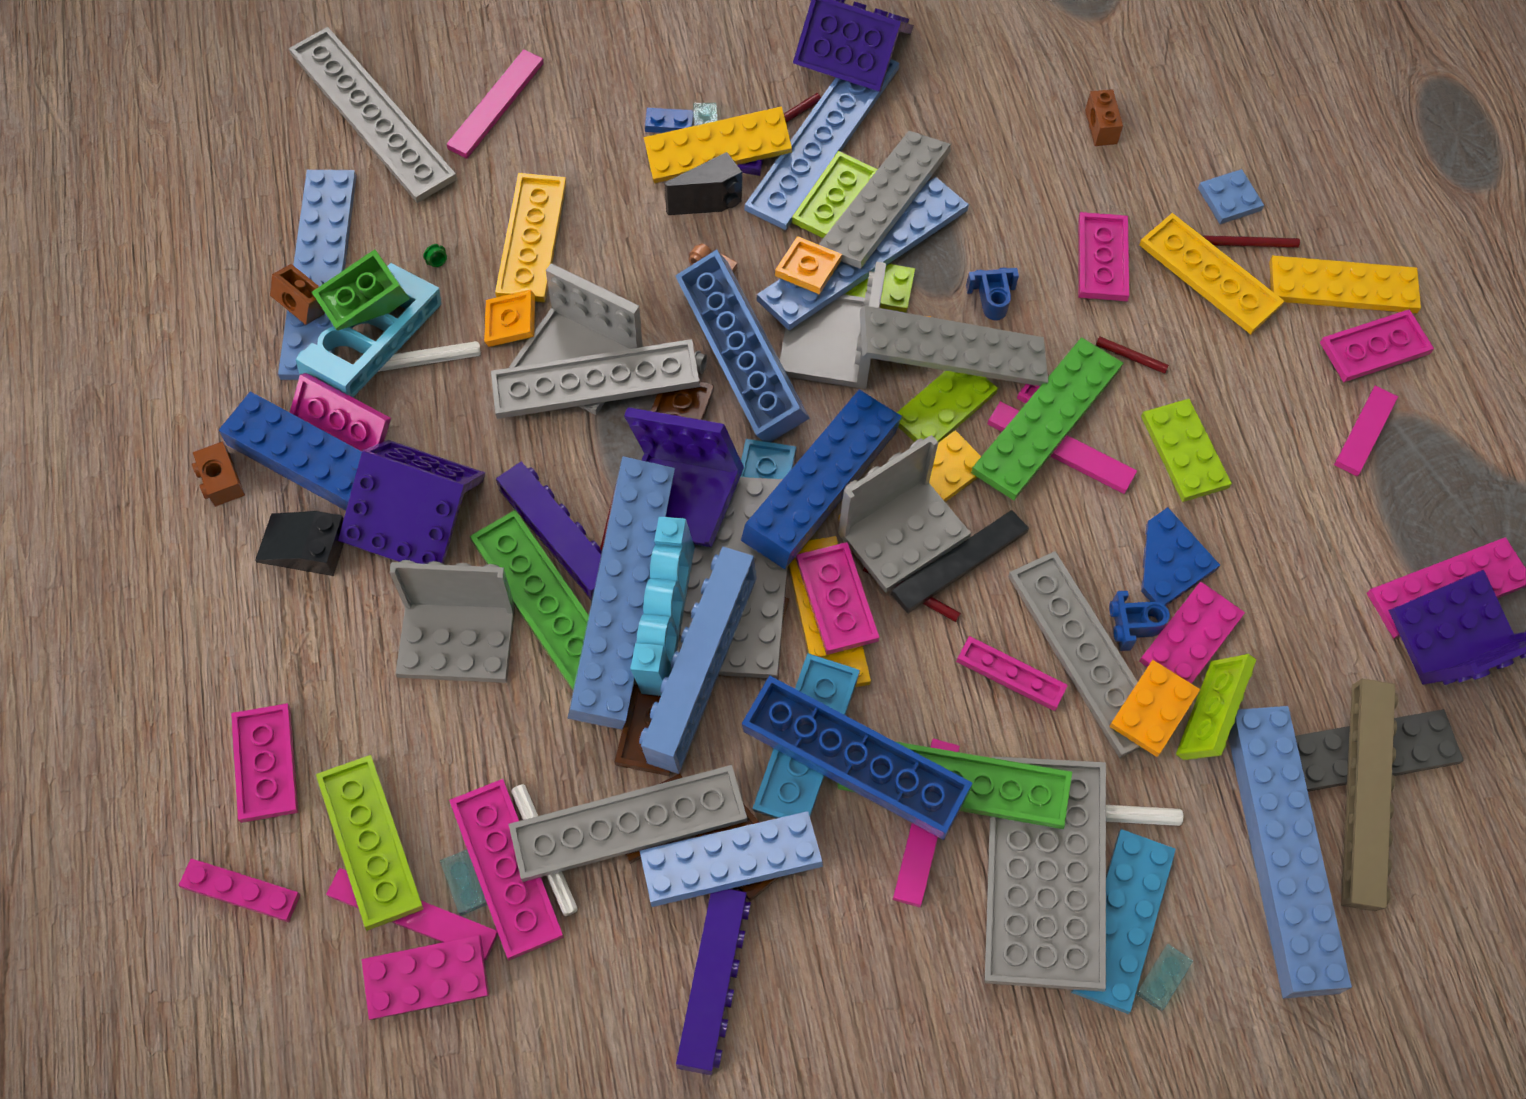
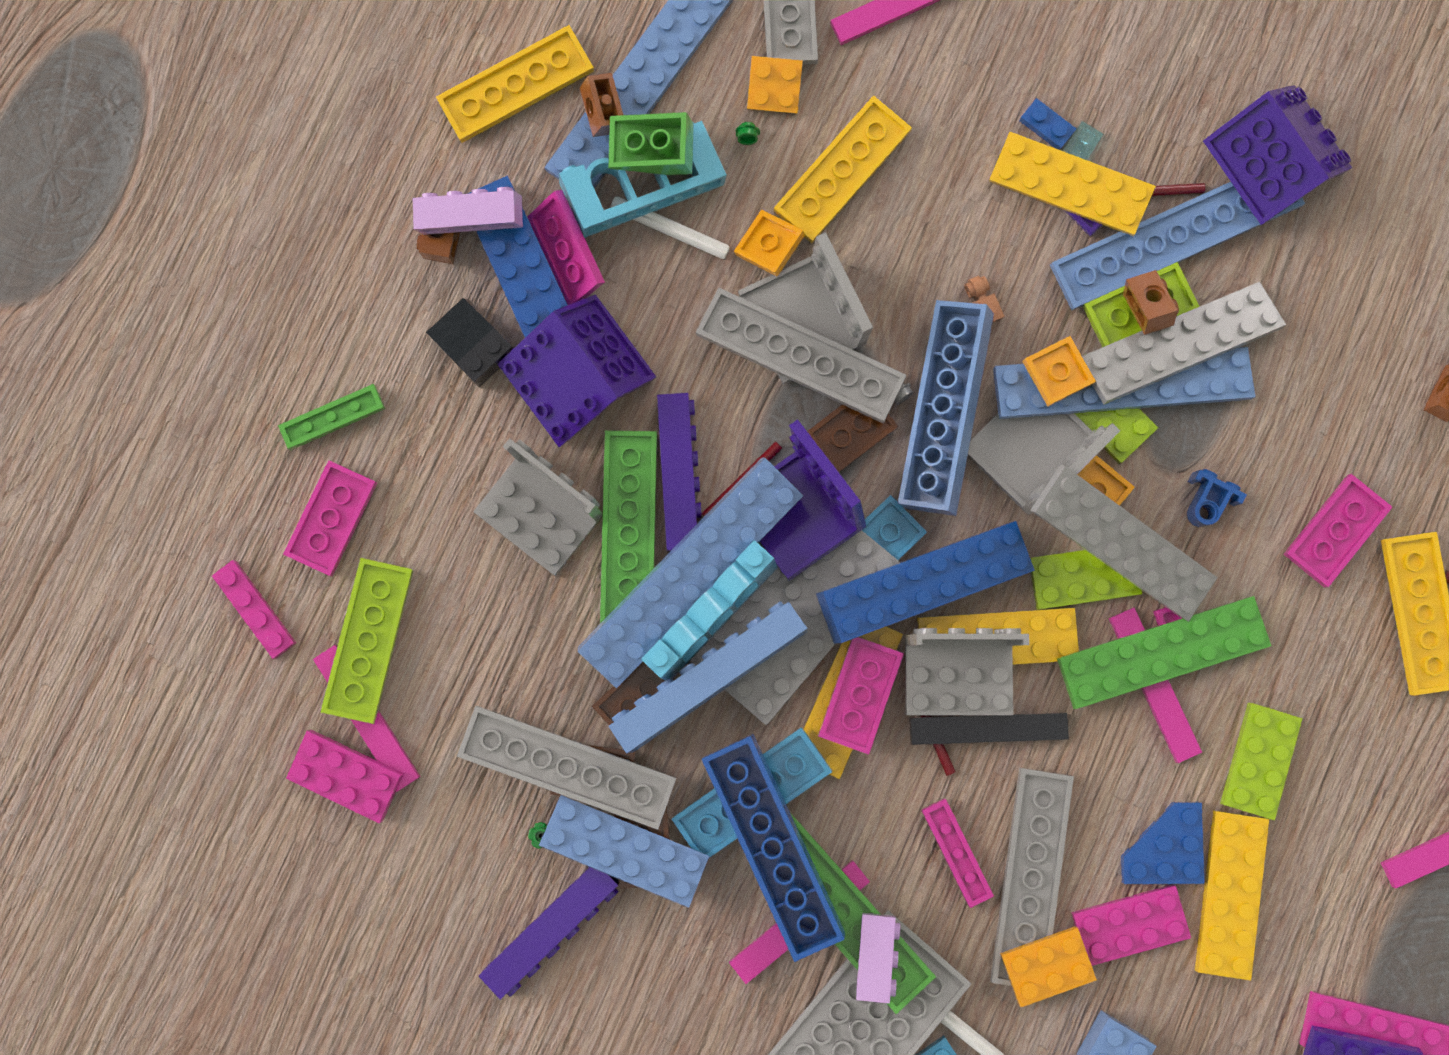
camera: 40 degrees right, 20 degrees up
clear light blue plate [440,849,487,916] -> none
dark pink plate [449,779,564,961] -> none
white axle [511,784,578,916] -> none
black slope [665,152,742,215] -> none
dark red bar [1096,336,1169,374] -> none
blue pin [1109,591,1170,651] -> none
lime plate [1176,654,1256,760] -> none
none -> bright green plate [278,384,386,450]
none -> lavender brick [413,187,523,235]
none -> yellow plate [436,25,594,143]
none -> green plate [528,822,547,849]
none -> light orange plate [747,56,803,114]
none -> lavender brick [856,913,900,1004]
none -> dark orange brick [1123,270,1179,335]
none -> yellow plate [1195,810,1269,980]

